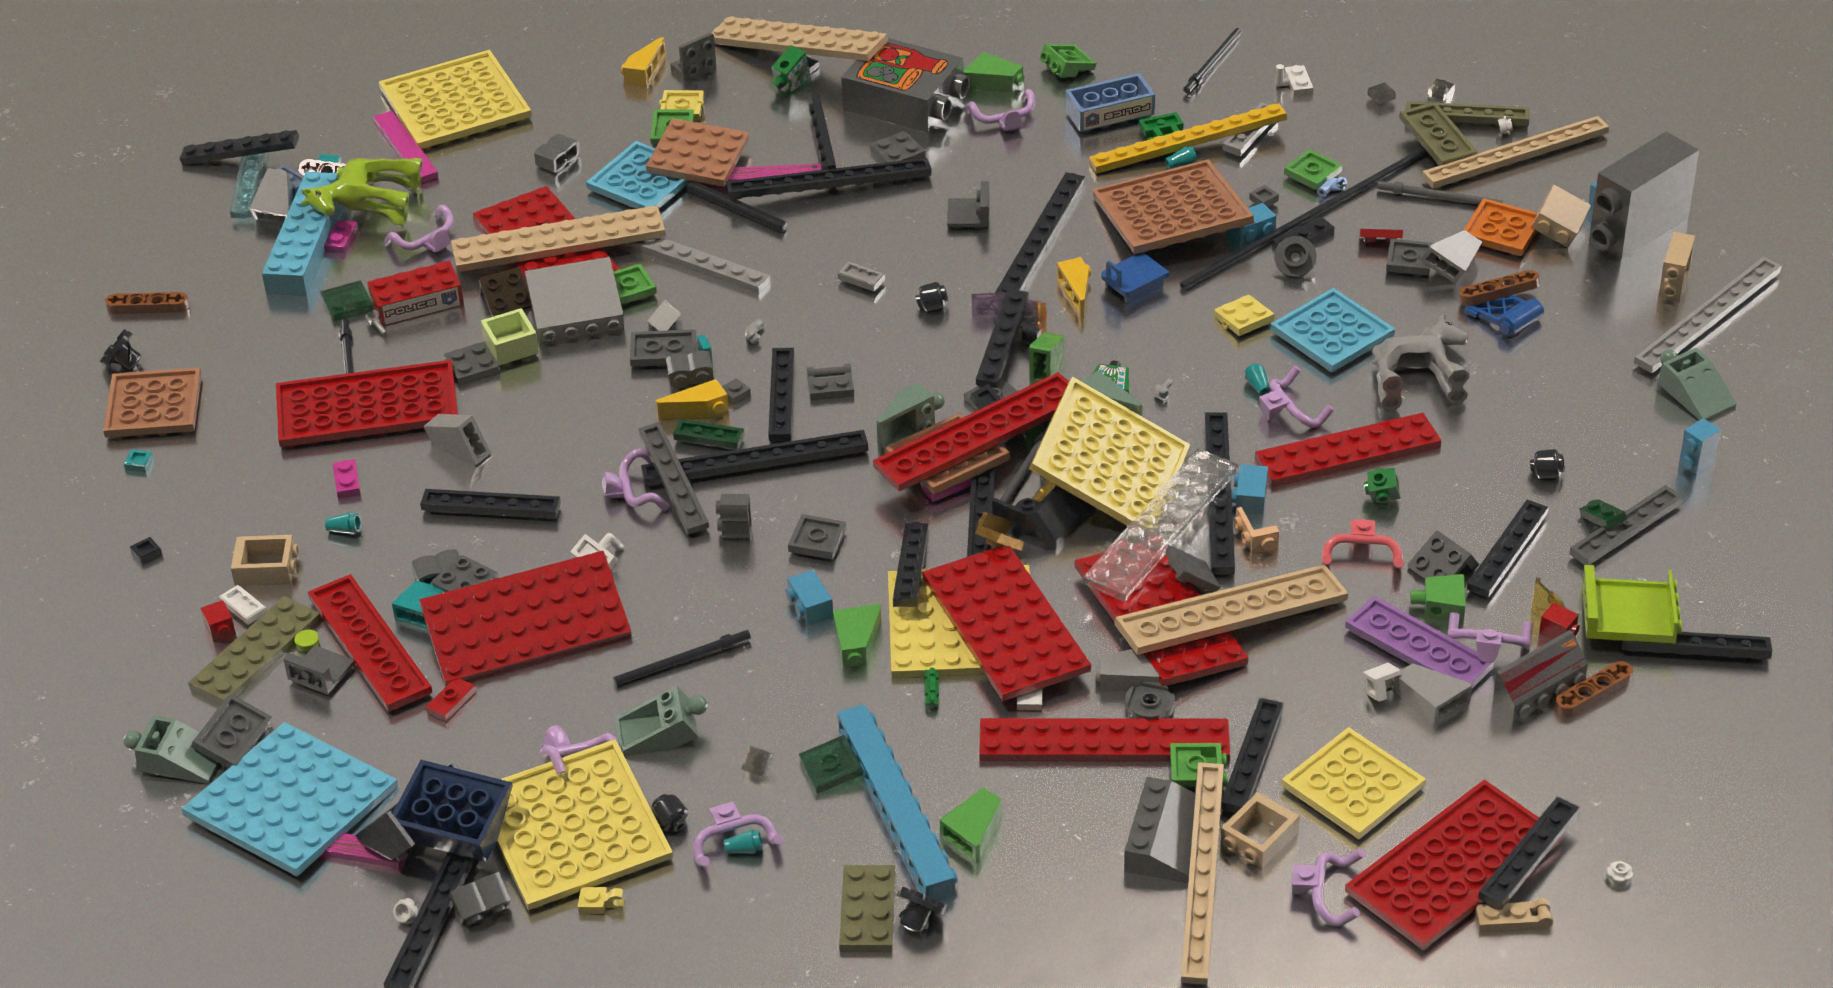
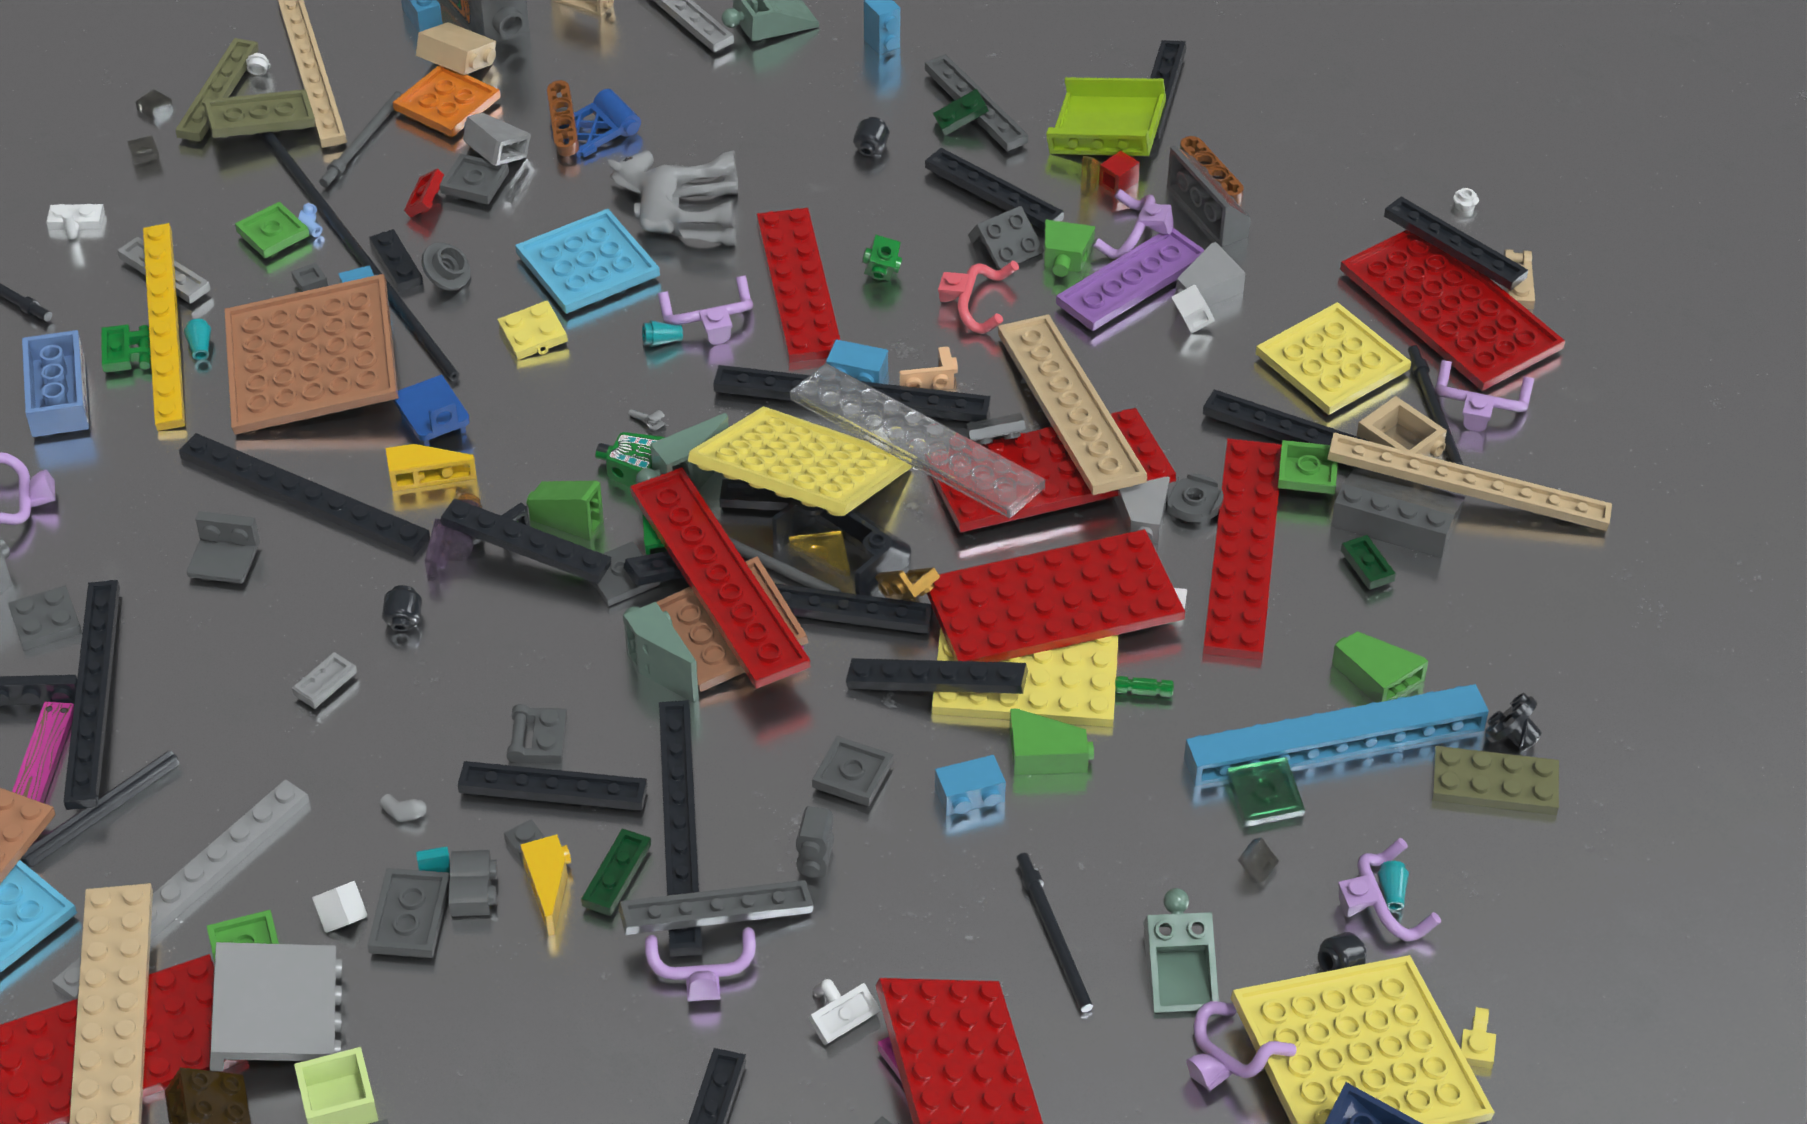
camera: 85 degrees left, 5 degrees up
none -> dark green plate [1341,535,1396,590]
none -> black bar [1408,345,1463,465]

